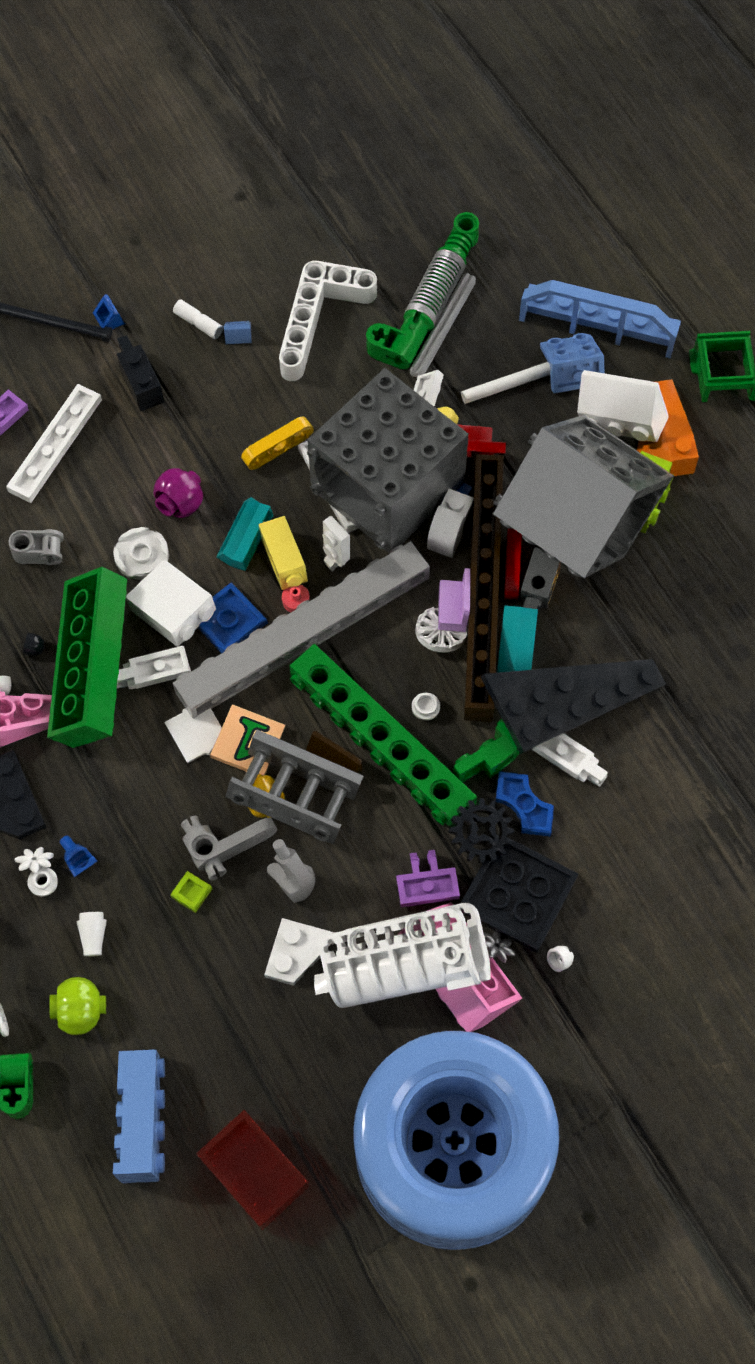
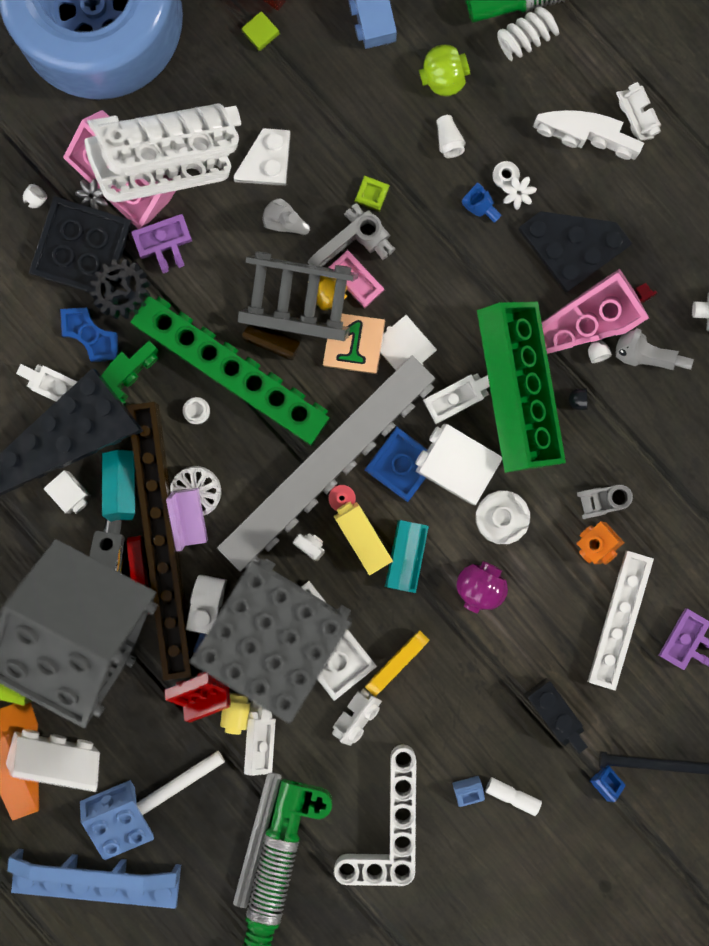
camera: 170 degrees right, 20 degrees up
none -> white brick [44,470,91,514]
none -> lime tile [241,11,280,51]
none -> bright pink tile [328,250,384,309]
none -> white hinge [332,688,382,746]
none -> orange brick [576,521,625,565]

